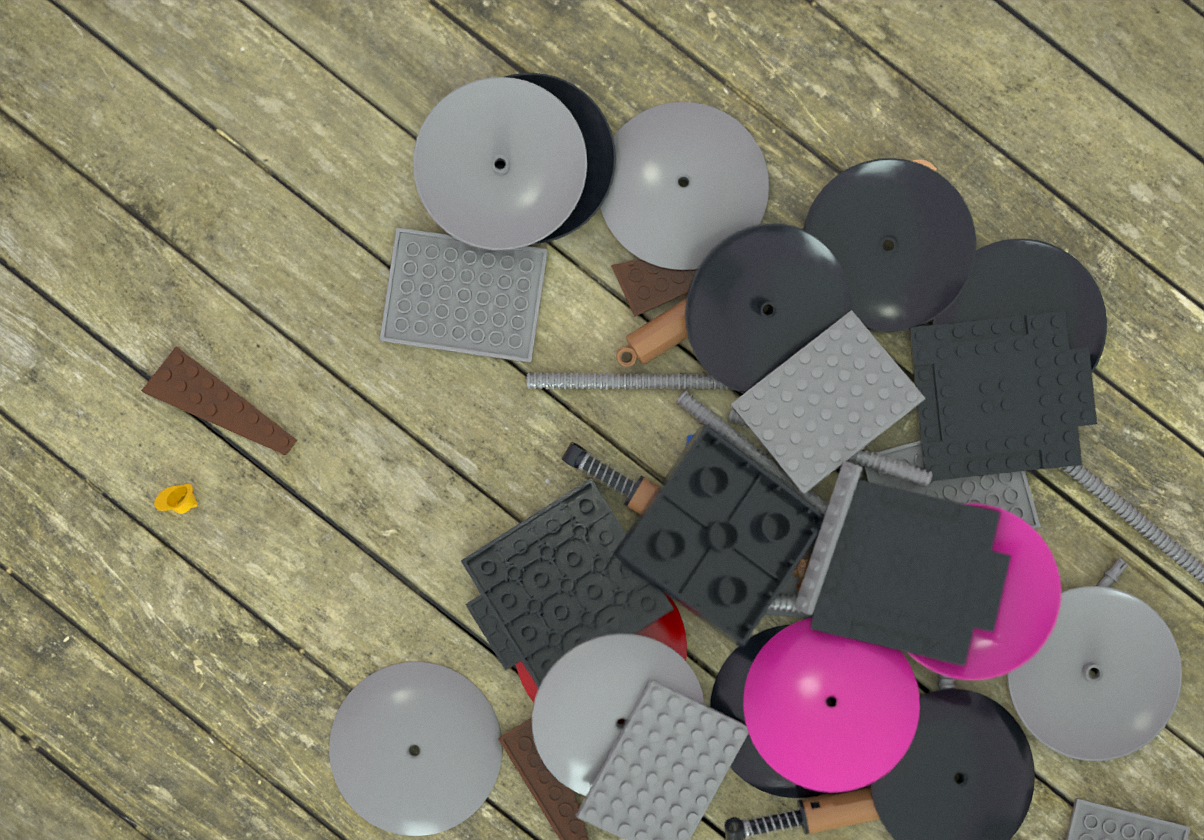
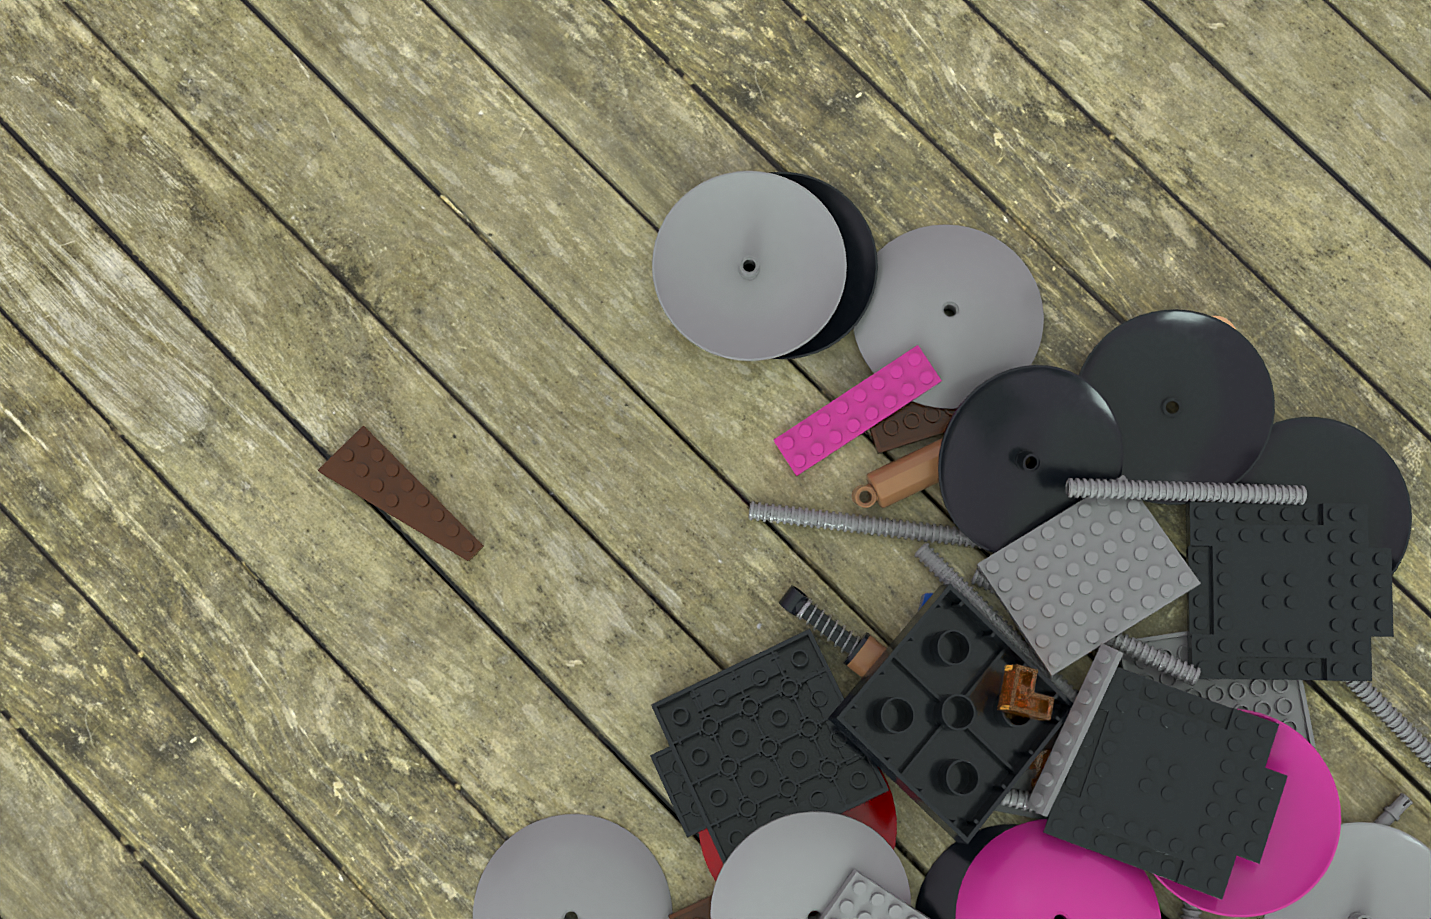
camera: 10 degrees right, 5 degrees down
yellow piece [154,484,198,514] -> none
light grey plate [379,228,548,363] -> none
none -> dark pink plate [773,345,942,476]
none -> clear orange brick [997,664,1054,720]
none -> light grey piece [1066,478,1307,505]

